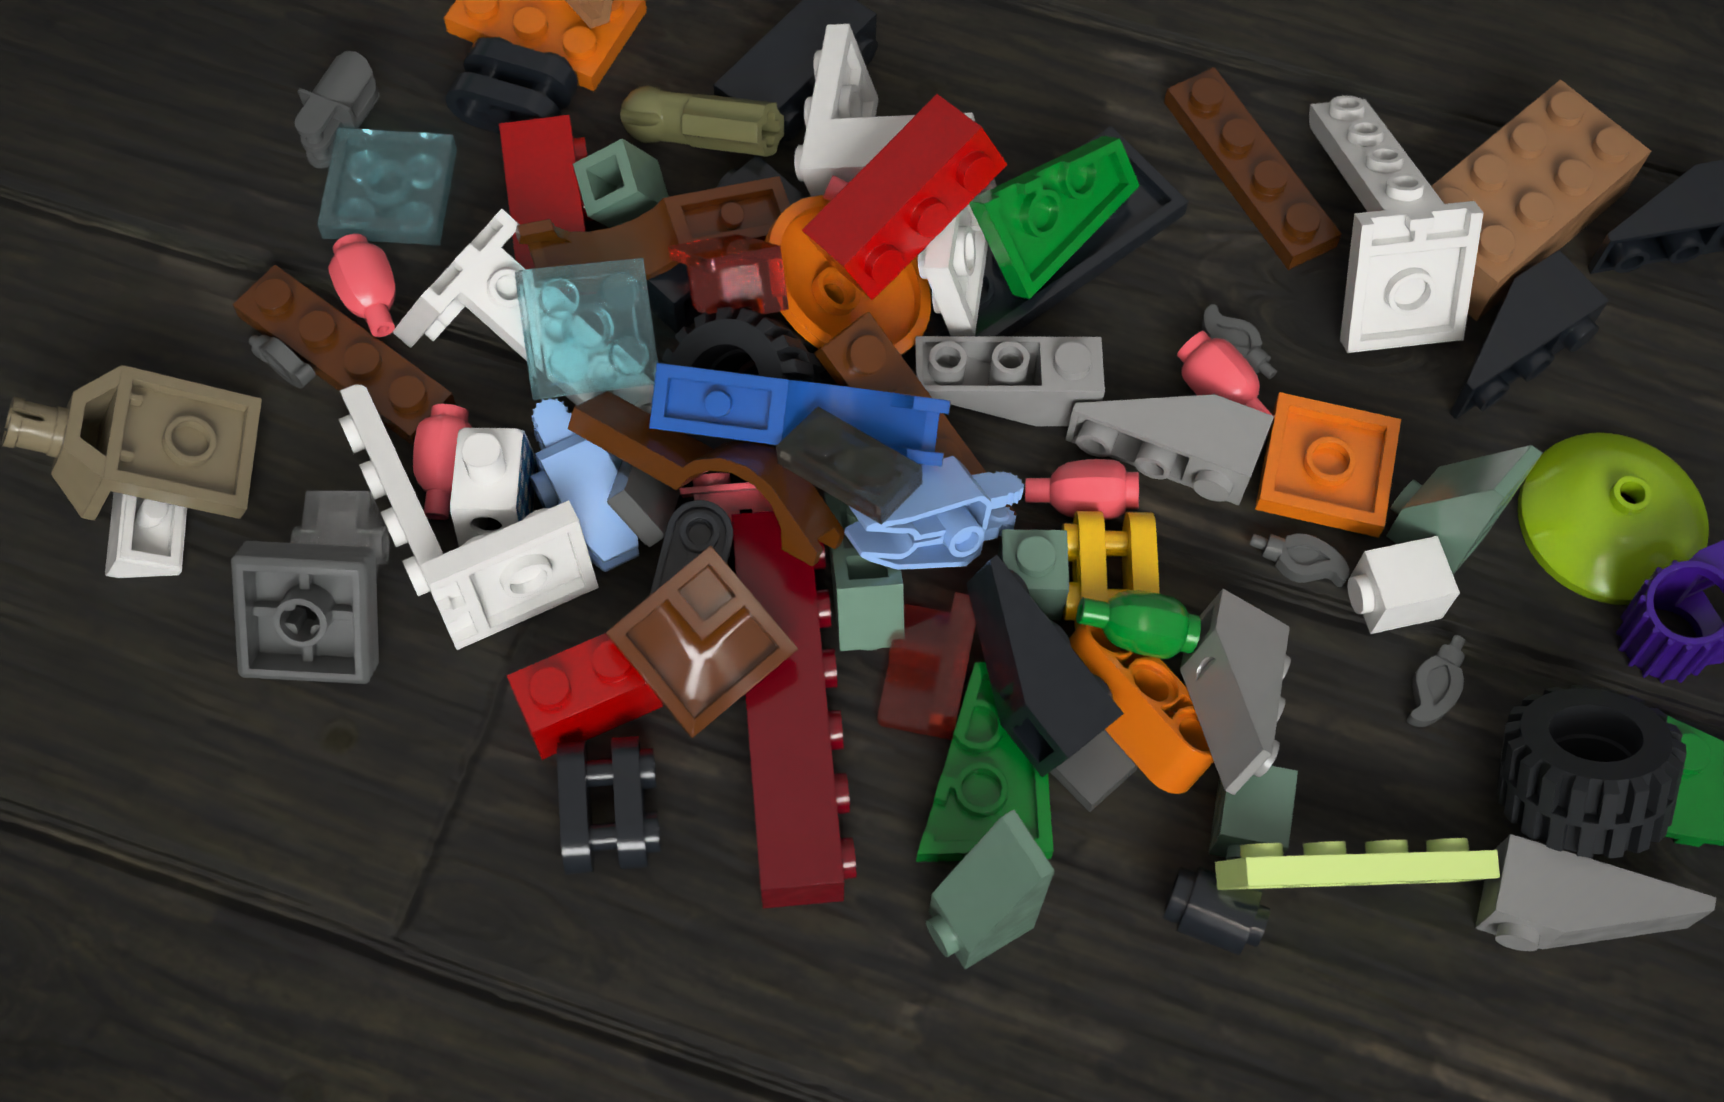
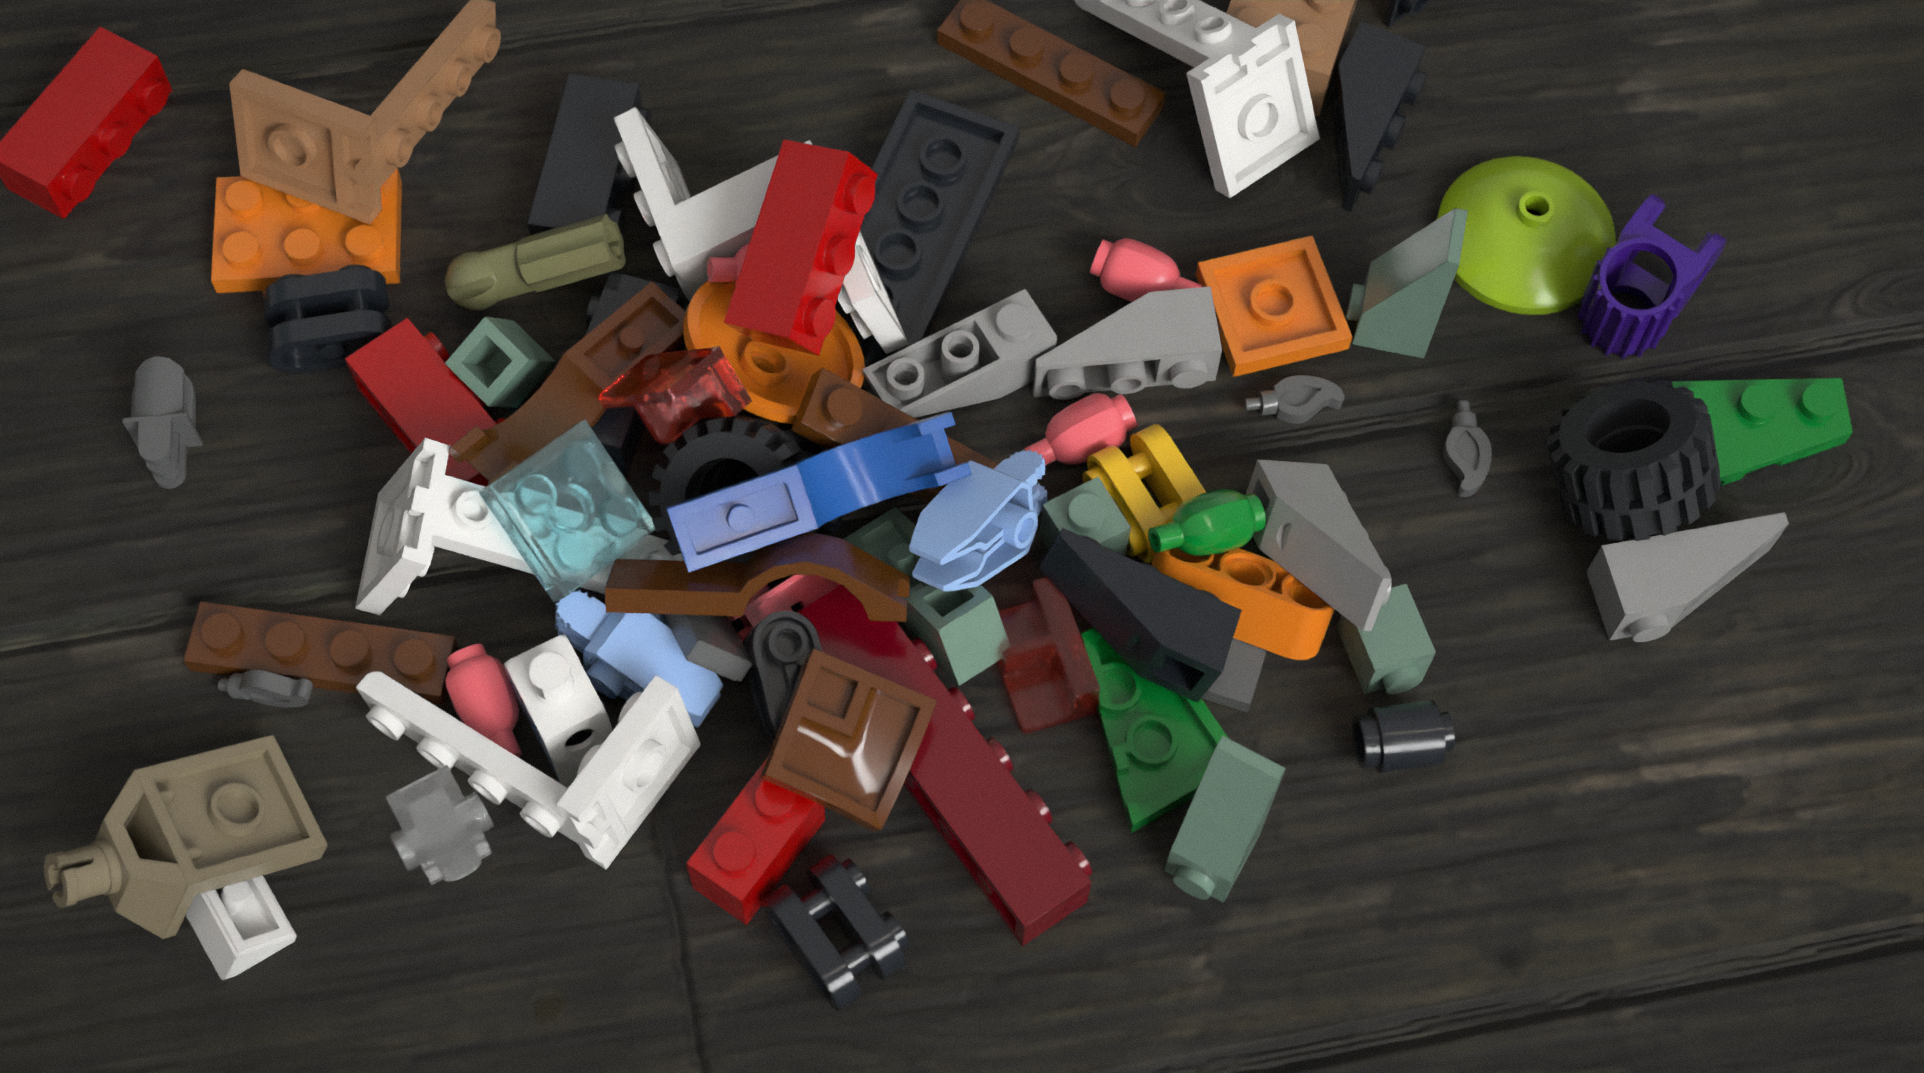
camera: 30 degrees left, 0 degrees up
dark grey brick [231,541,379,684] -> none
clear light blue plate [317,128,457,245] -> none
coral plant [328,234,396,337] -> none
clear smoke plate [776,407,922,525] -> none
green wing [969,136,1140,299] -> none
dark grey piece [1201,304,1277,379] -> none
yellowish green plate [1215,838,1500,890] -> none
white brick [1348,536,1460,634] -> none

